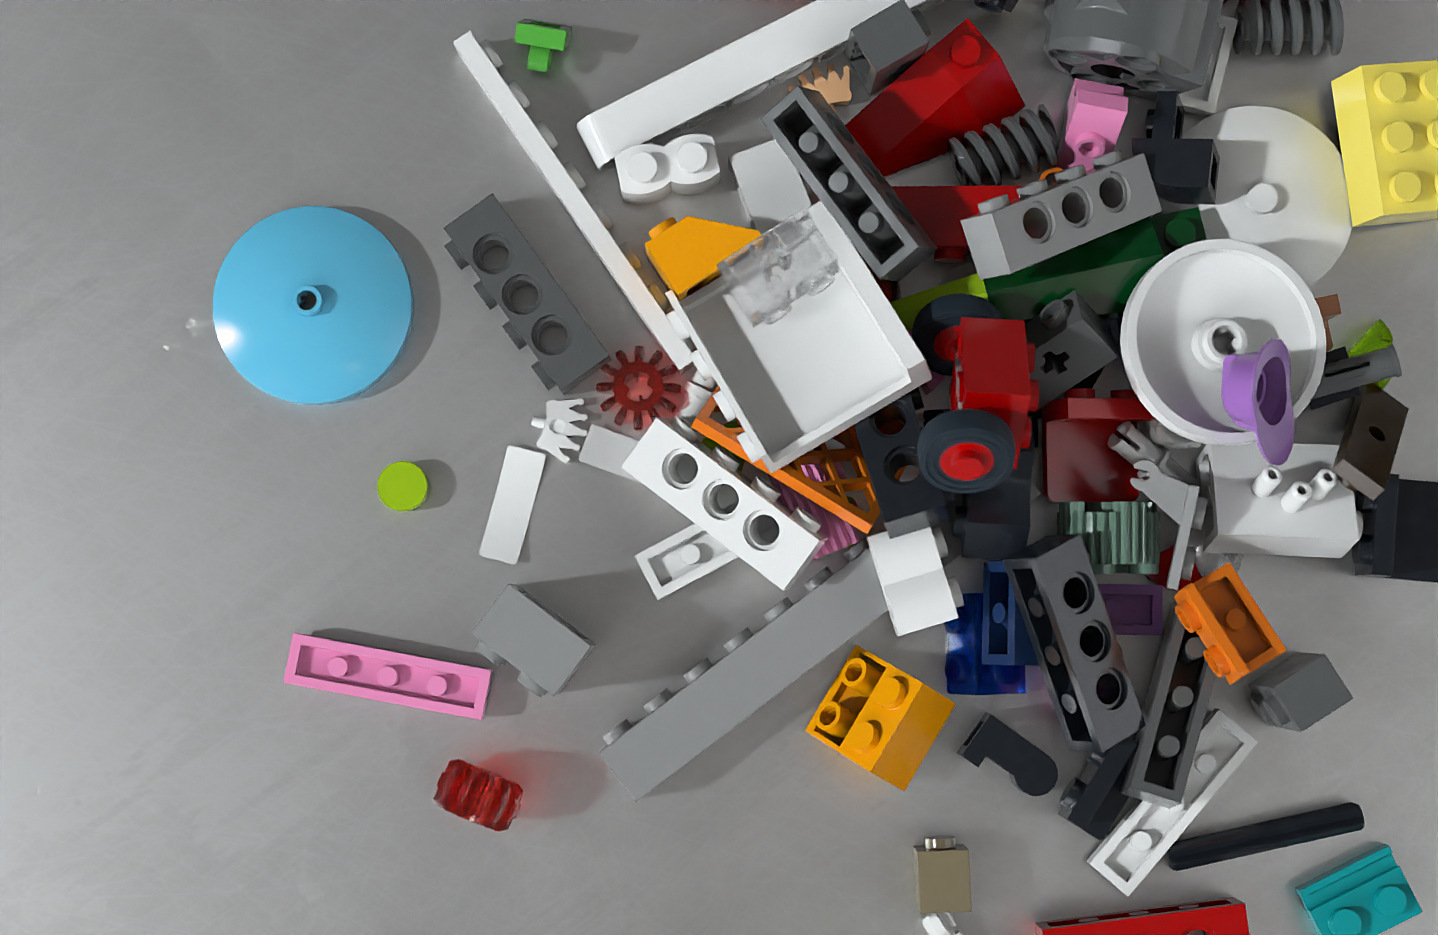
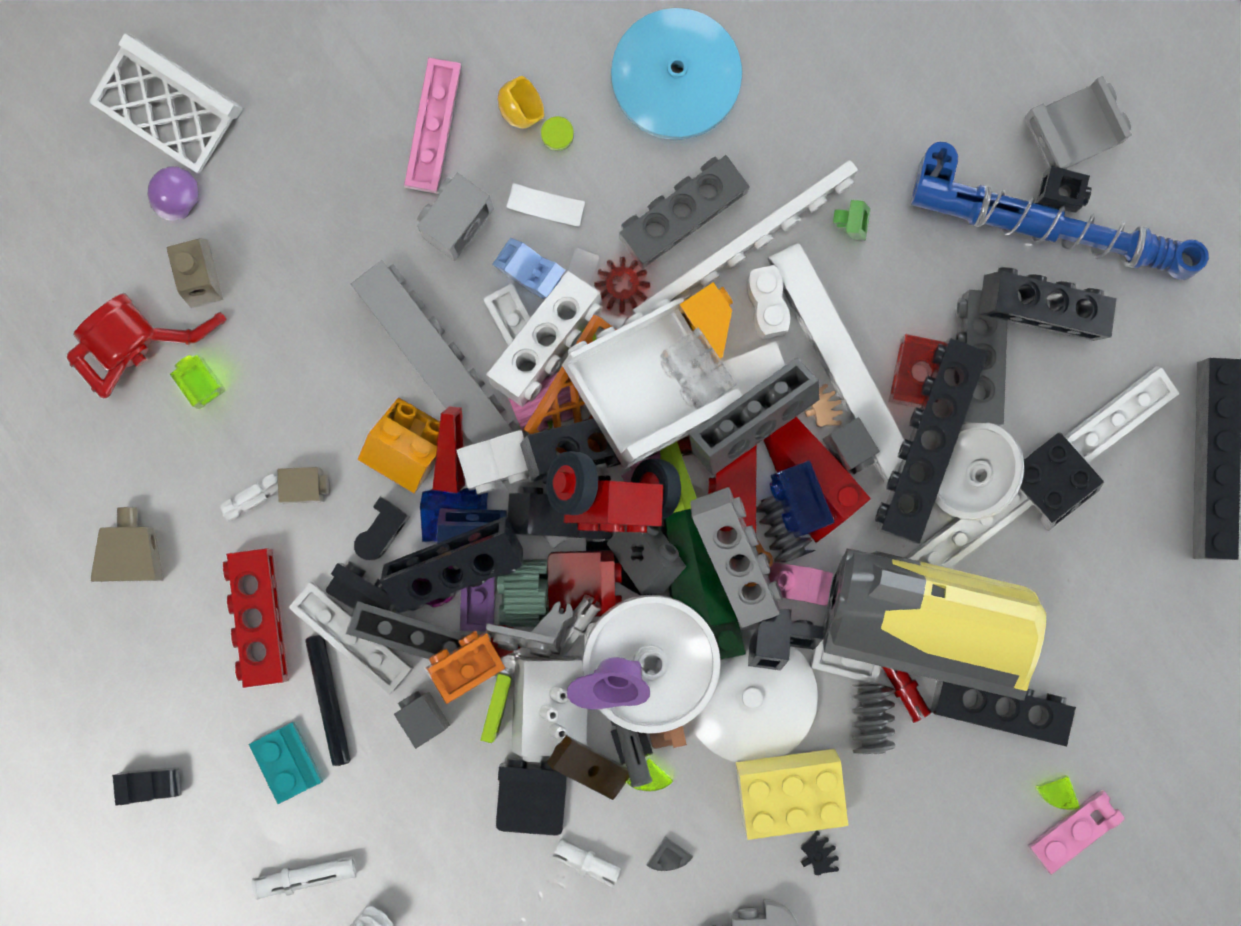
camera: 85 degrees right, 0 degrees up
clear red gear [433,759,524,831] -> none
white piece [531,398,588,464] -> none
none -> red piece [432,406,465,493]
none -> lime tile [480,672,512,744]
none -> light blue brick [492,238,565,299]
none -> yellow hair [497,76,545,129]
none -> clear blue bracket [769,460,835,538]

